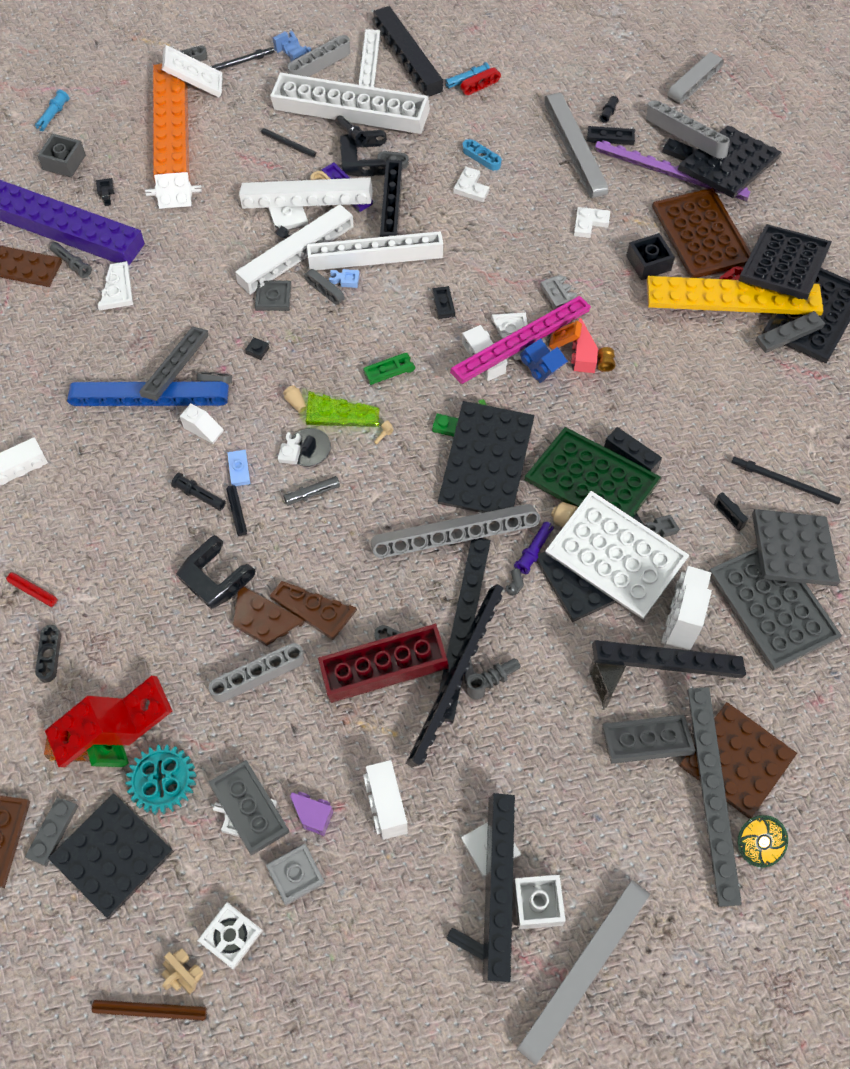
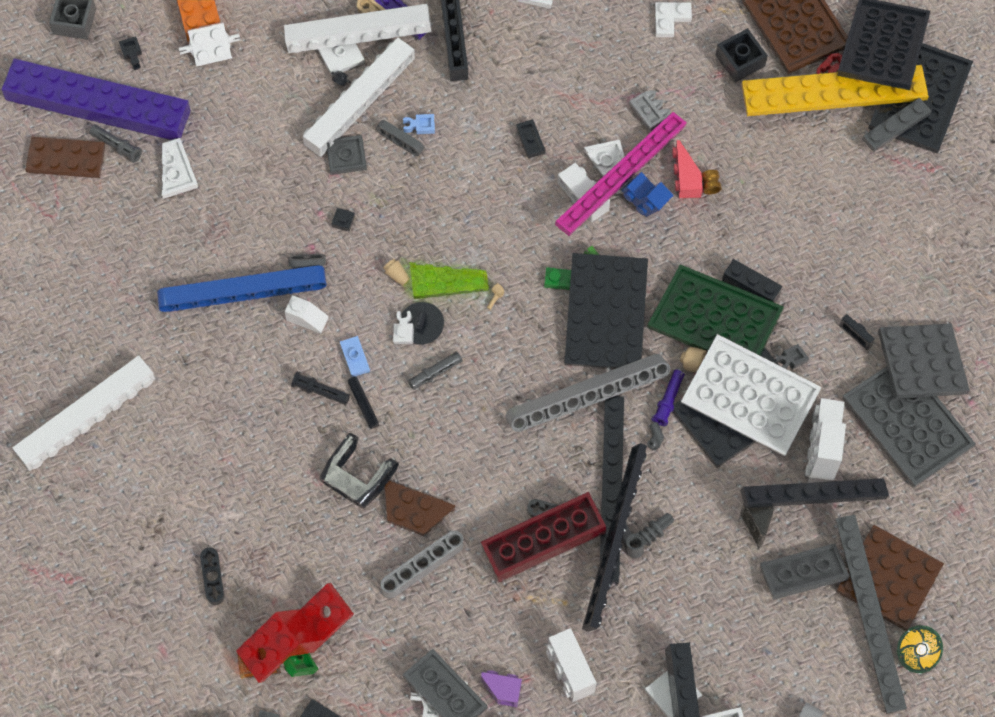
camera: 10 degrees left, 5 degrees up
red axle [6,572,58,607] -> none
teal gear [125,744,197,815] -> none
dark grey plate [139,326,209,401] -> none
reddish brown wing [270,581,357,640] -> none
white brick [307,231,443,270] -> none
green plate [363,353,416,385] -> none
orange plate [549,320,582,349] -> none
black bar [731,456,841,505] -> none

